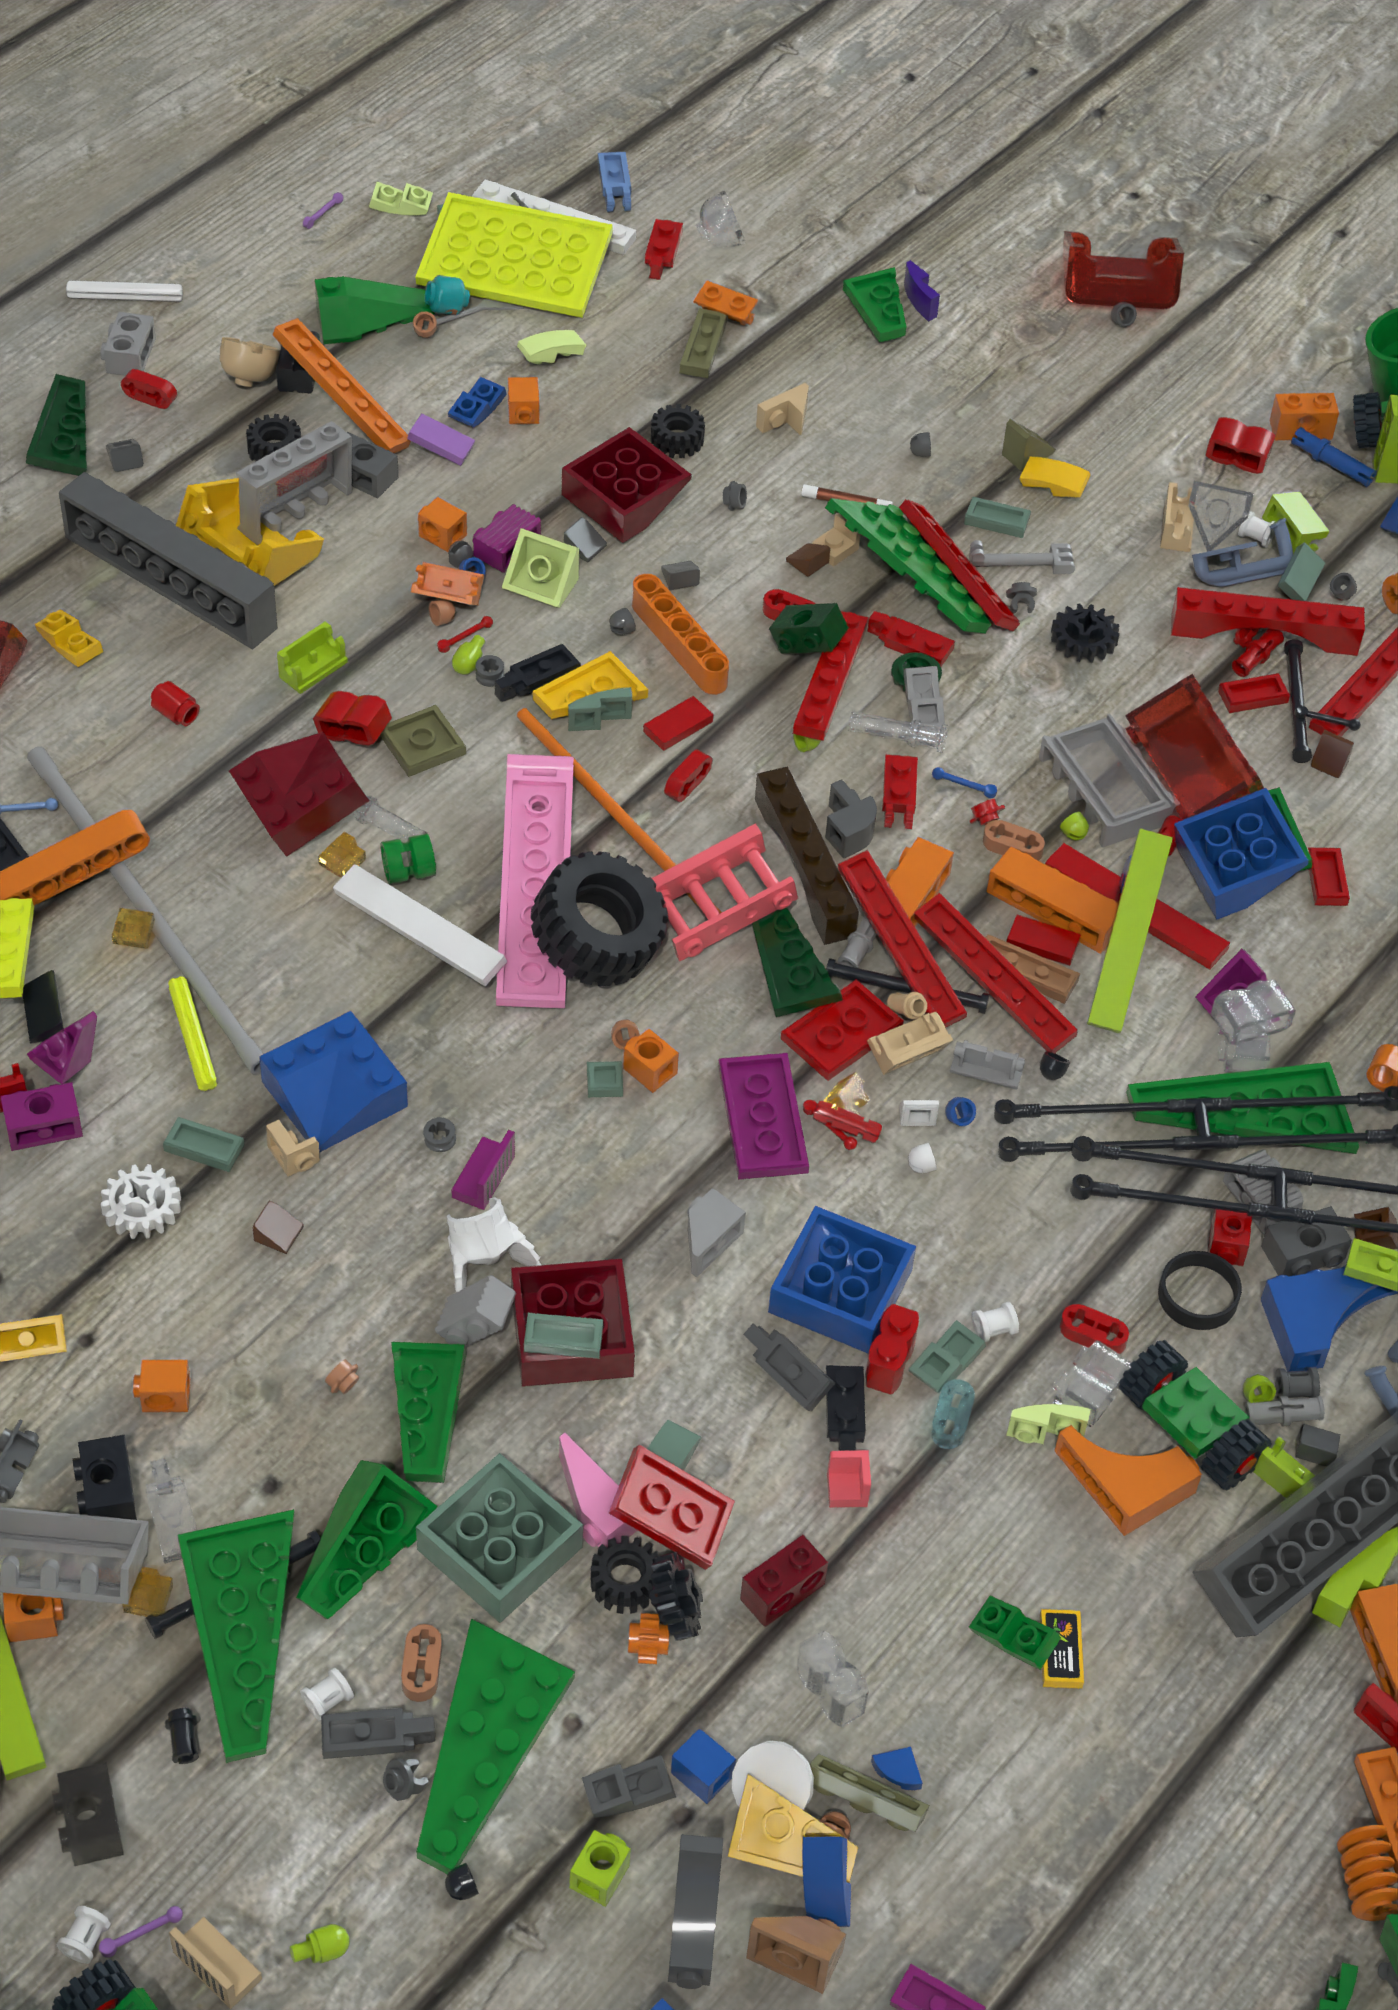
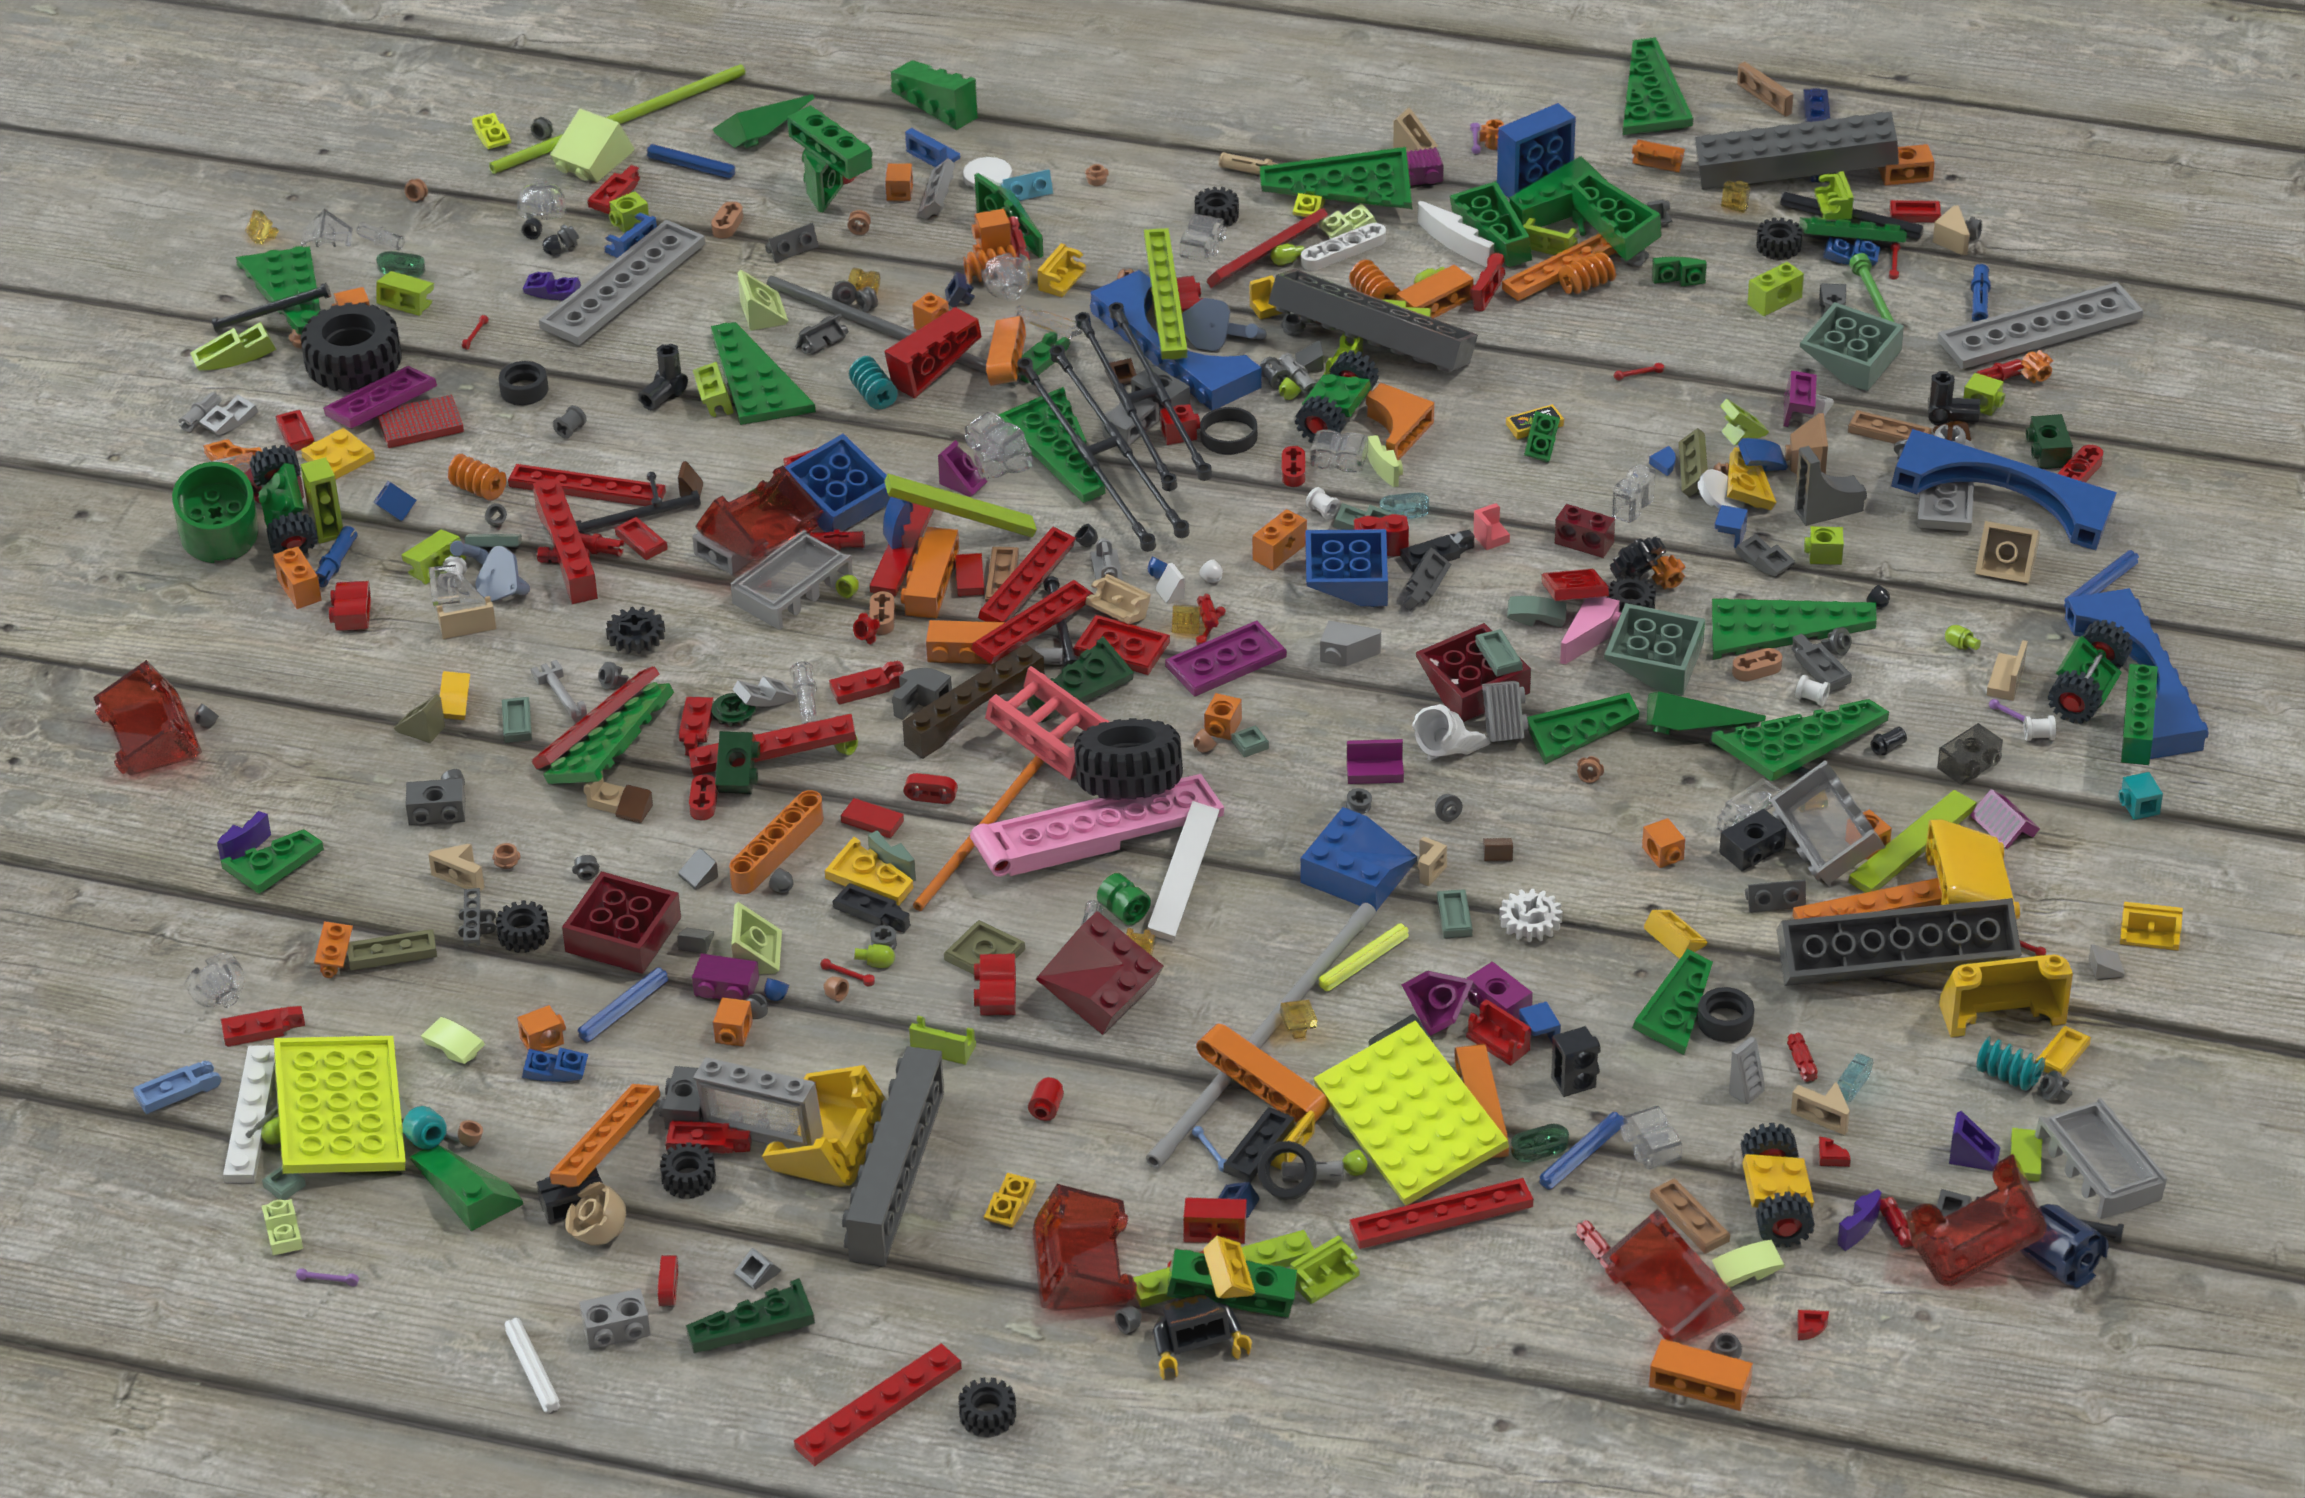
camera: 110 degrees left, 10 degrees down
medium lavender tile [407,413,475,466] -> none
orange hinge [411,562,484,605] -> none
copper bar [801,484,893,506] -> none
tan pin [887,992,927,1019] -> none
blue hinge [932,767,997,798] -> none
none -> dark grey brick [405,778,466,825]
none -> dark grey piece [458,888,496,947]
none -> nougat plate [492,843,521,869]
none -> axle [577,967,668,1042]
none -> orange brick [1252,509,1307,571]
none -> dark grey plate [1435,794,1463,822]
none -> red hinge [1614,363,1664,381]
none -> lime slope [1720,398,1769,445]

